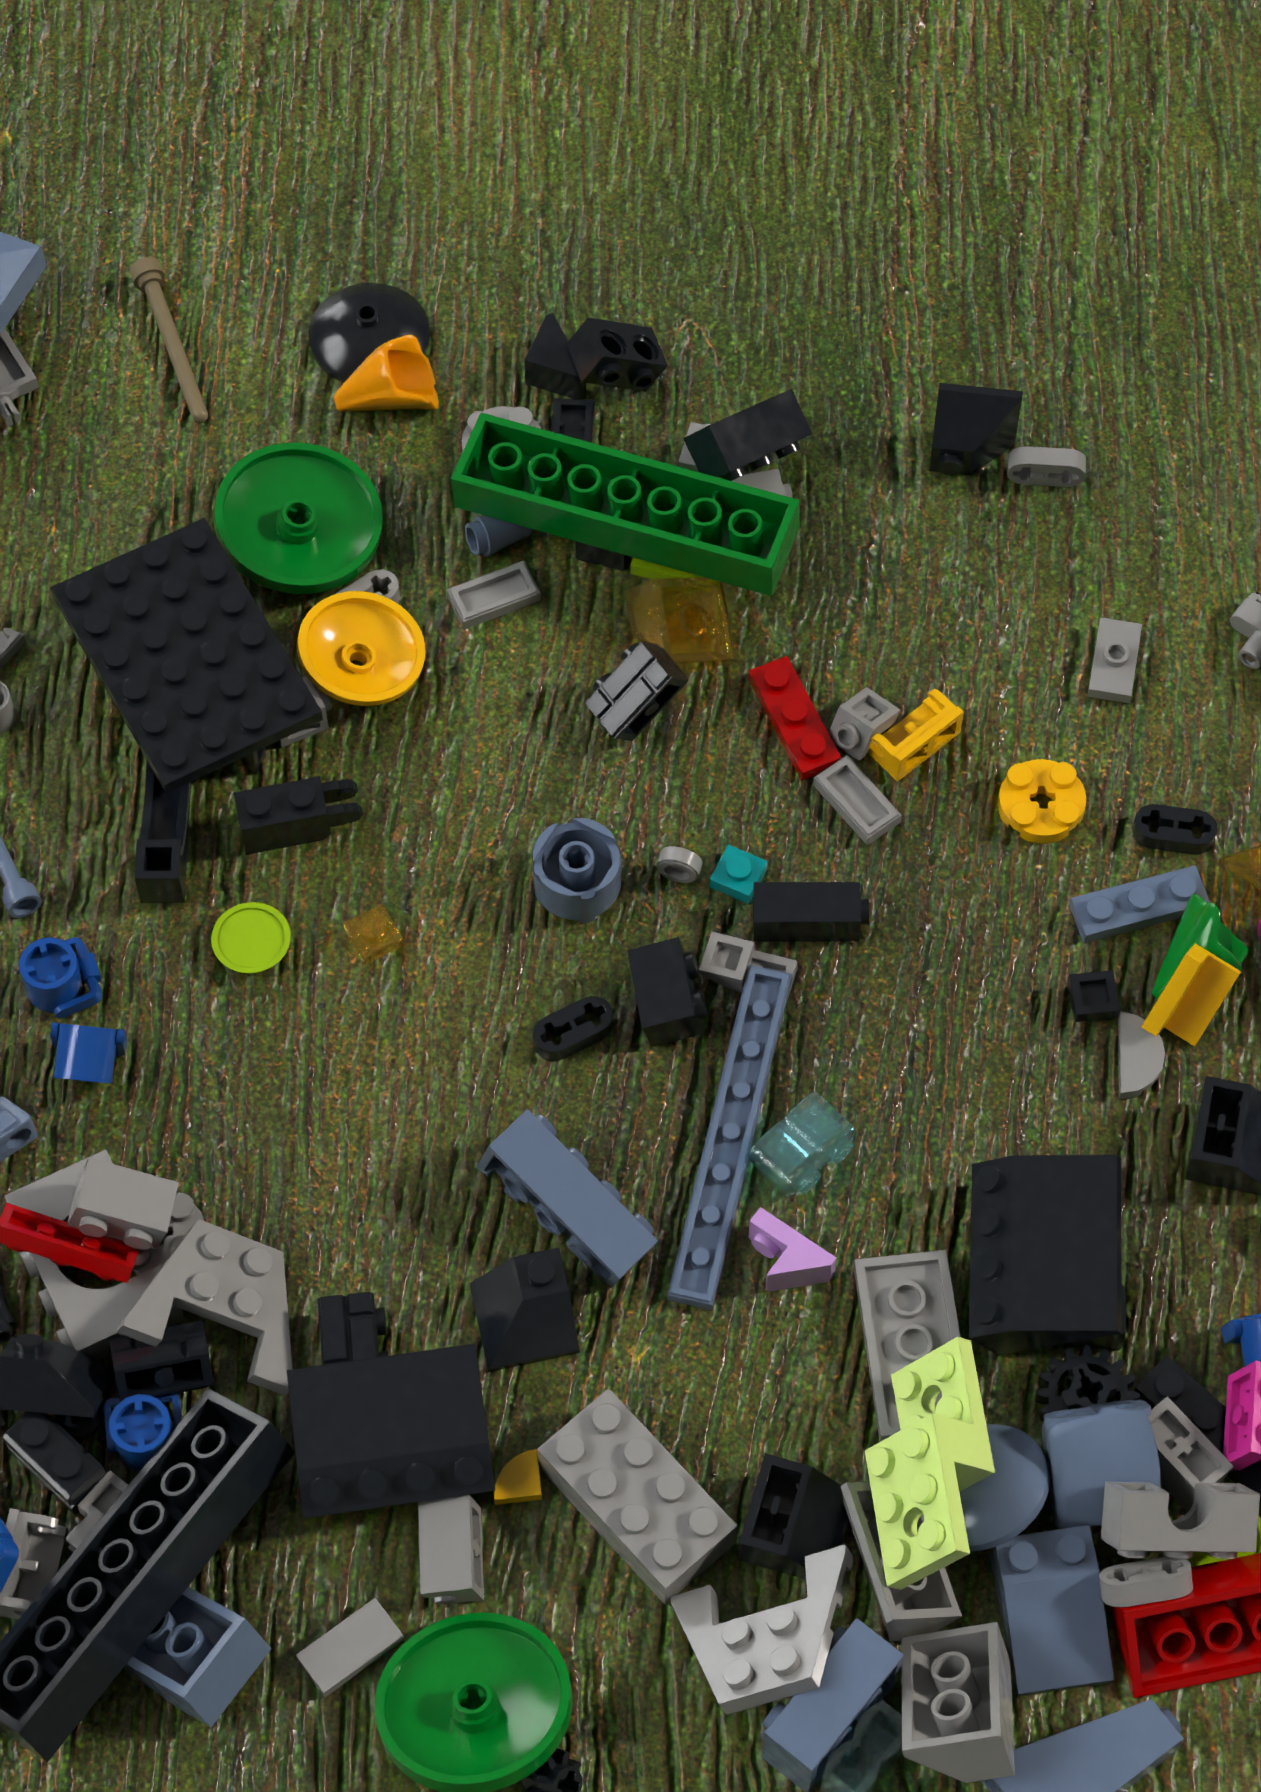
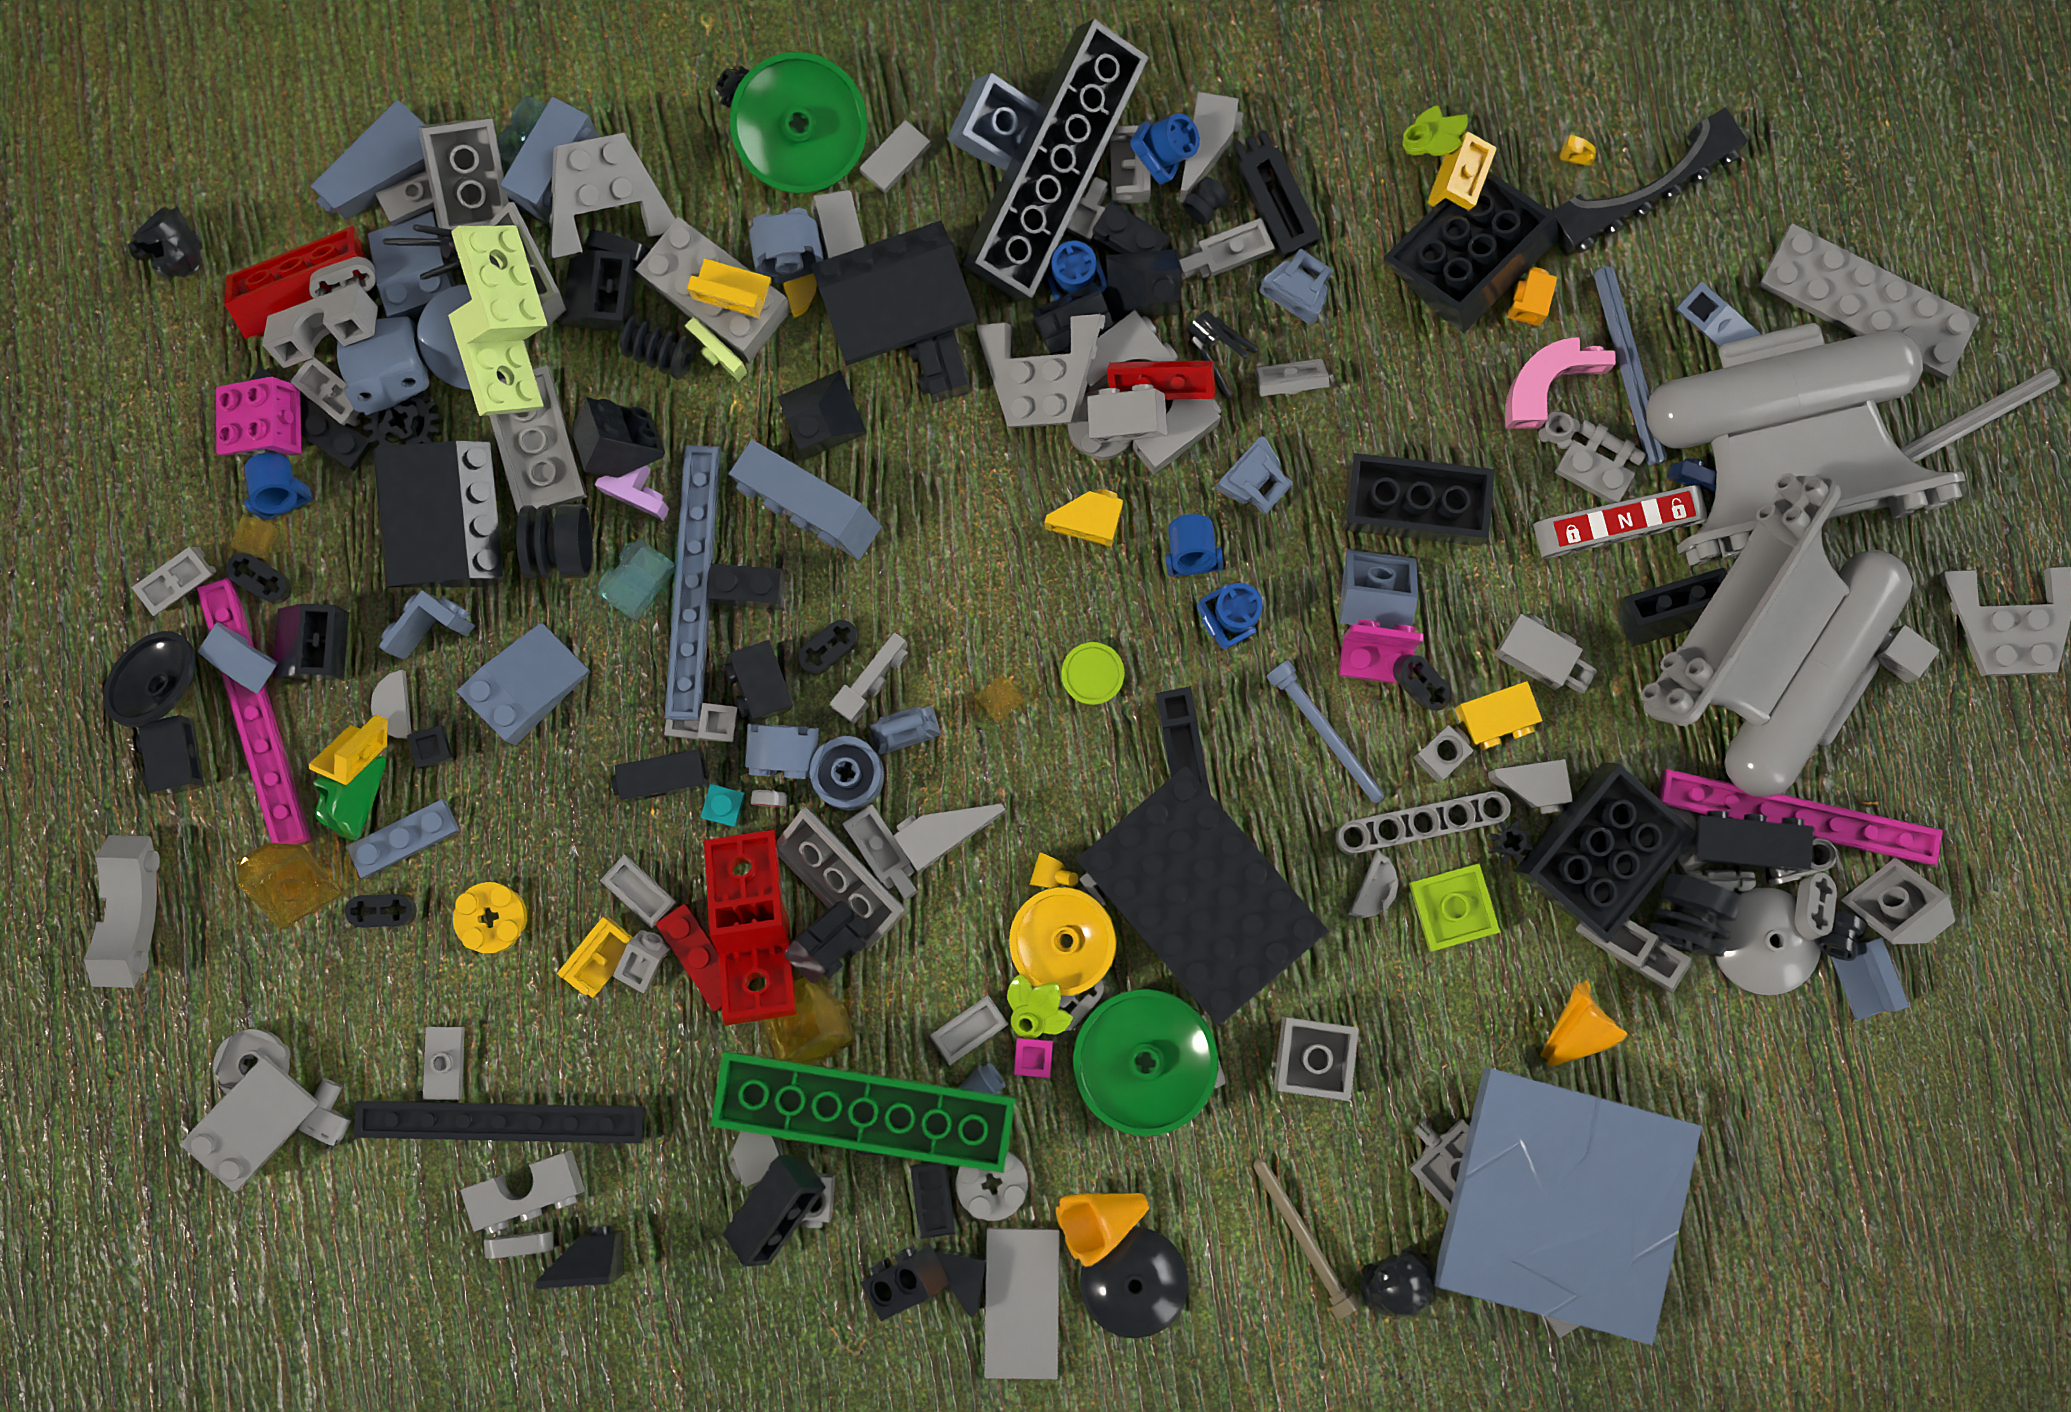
camera: 175 degrees right, 20 degrees up
black hinge [234,776,363,855] -> none
none -> black plate [354,1100,646,1144]
none -> light grey plate [375,170,434,226]
none -> sand blue bracket [379,590,475,659]
none -> black plant [383,224,462,280]
none -> sand blue slope [456,622,591,745]
none -> light grey arch [460,1150,585,1235]
none -> black wheel [516,504,593,579]
none -> black slope [571,397,665,478]
none -> black beam [584,229,651,265]
none -> black piece [620,313,697,380]
none -> yellowish green plate [685,317,747,382]
none -> yellow panel [687,258,772,318]
none -> red bracket [704,830,797,1026]
none -> black brick [707,563,786,611]
none -> sand blue brick [745,724,819,779]
none -> sand blue brick [749,208,823,284]
none -> light grey slope [777,807,908,950]
none -> light grey plate [830,632,908,725]
none -> light grey hinge [843,804,918,900]
none -> sand blue piece [869,705,941,754]
none -> light grey slope [893,804,1006,873]
none -> light grey tile [985,1228,1059,1379]
none -> lime plate [1007,974,1073,1039]
none -> dark pink plate [1014,1038,1053,1078]
none -> yellow piece [1029,852,1078,889]
none -> yellow slope [1045,489,1123,547]
none -> light grey brick [1273,1017,1359,1101]
none -> black helmet [1360,1246,1435,1320]

